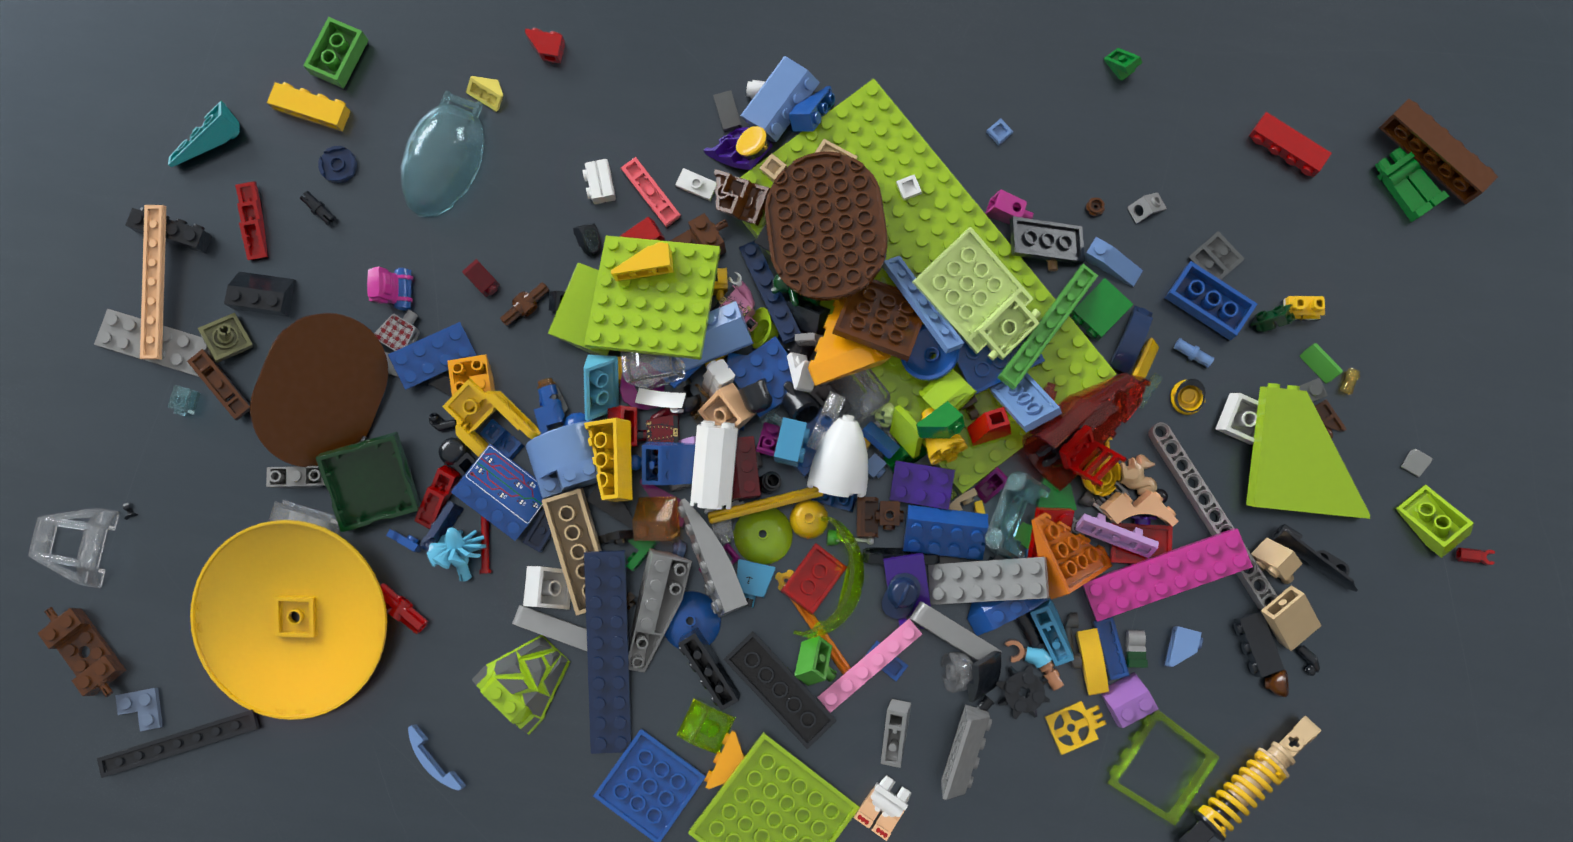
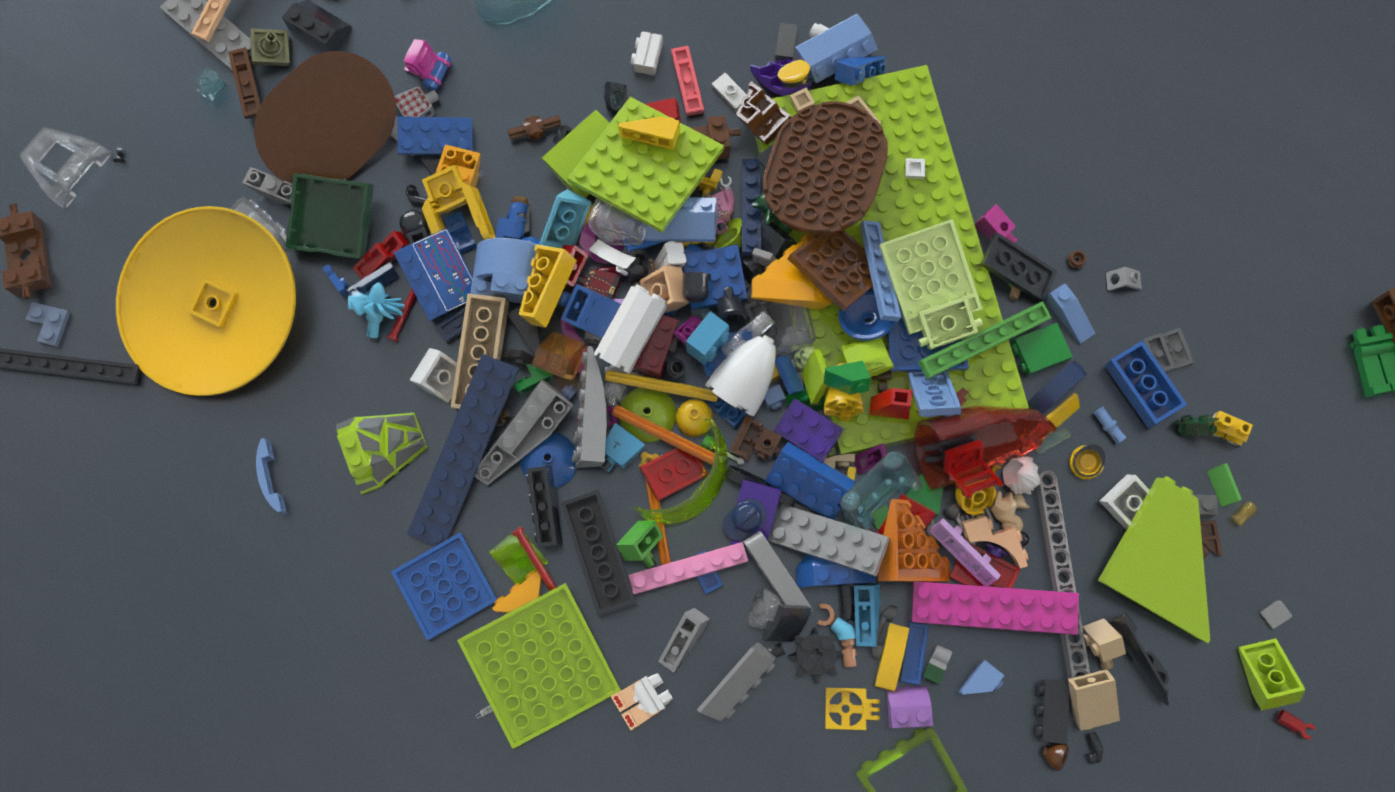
camera: 20 degrees right, 5 degrees down
red piece [380,583,429,634] -> none
dark red slope [462,259,500,297] -> none
light grey beam [512,605,587,651] -> none
white slope [787,352,814,392] -> none
medium blue tile [986,118,1013,146] -> none
green slope [1104,48,1143,81] -> none
red brick [1249,112,1332,177] -> none
none -> red bar [512,527,557,591]
none -> orange axle [612,405,718,465]
none -> white hair [1003,456,1041,495]

